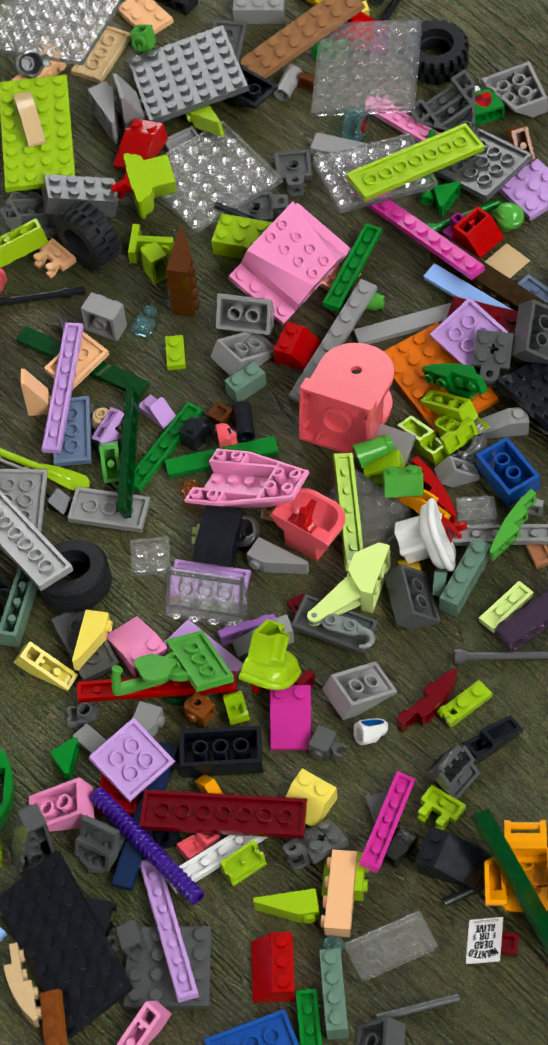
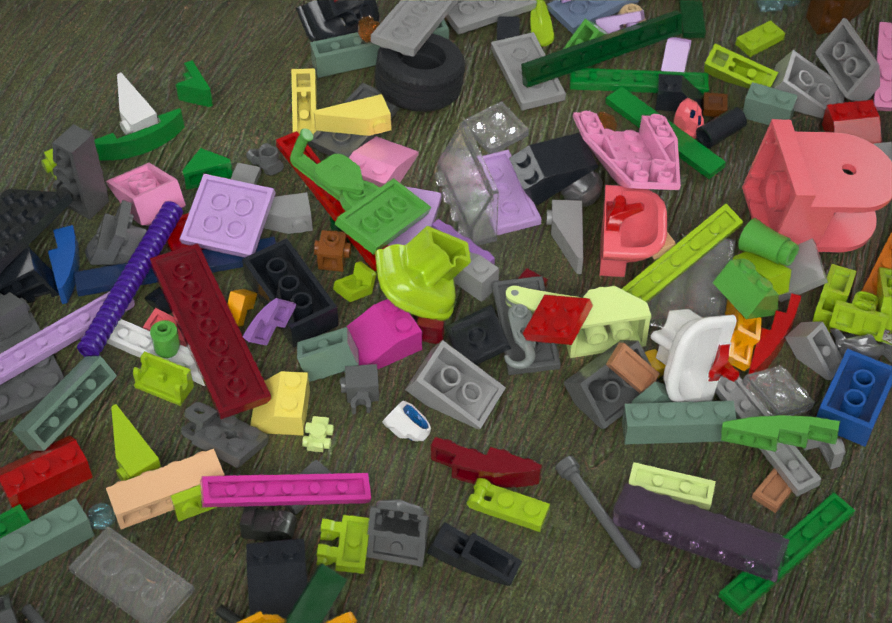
camera: 55 degrees right, 5 degrees down
none -> sand green brick [12,356,117,451]
none -> blue slope [48,225,80,304]
none -> bright green brick [150,320,180,358]
none -> medium lavender slope [243,298,296,345]
none -> sand green brick [297,327,359,382]
none -> yellowish green piece [302,416,334,452]
none -> clear orange plate [358,16,380,43]
none -> black tile [445,305,511,365]
none -> red plate [523,295,593,345]
none -> nougat tile [606,343,660,394]
none -> lime slope [704,44,778,89]

